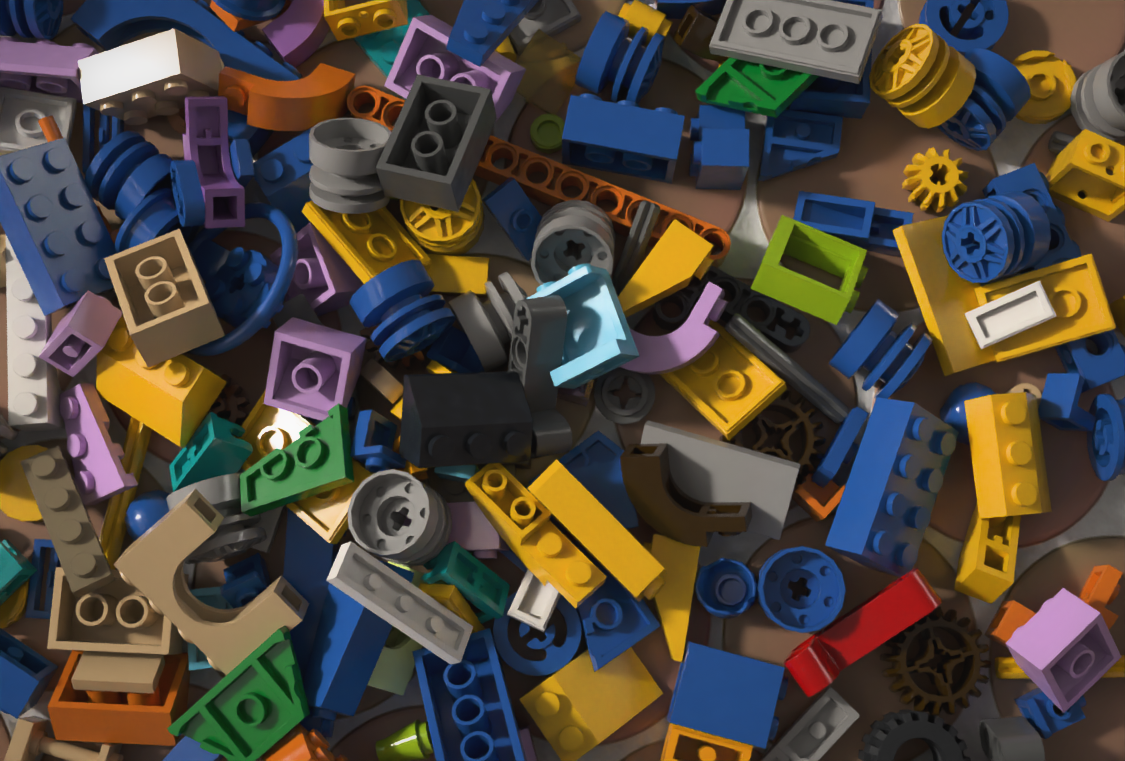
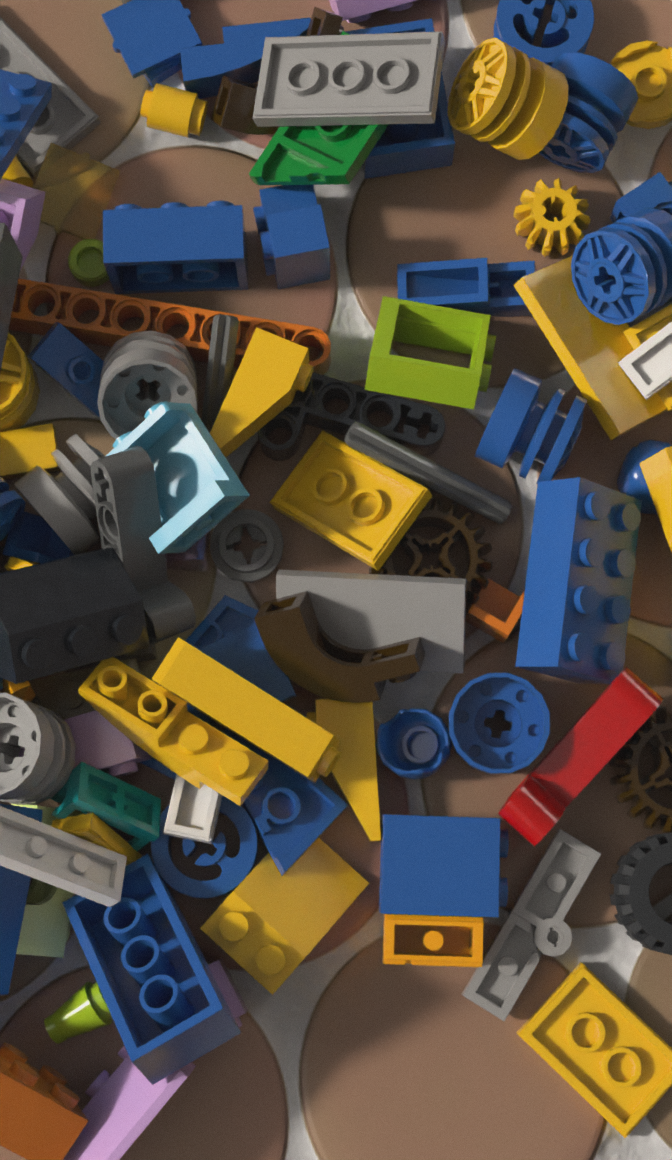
camera: 15 degrees left, 0 degrees up
medium azure tile [434,464,480,483] -> none
blue wheel [575,11,666,105] -> none
lavender arch [619,282,727,374] -> none
blue wing [758,109,843,181] -> none
blue plate [811,407,869,488] -> none

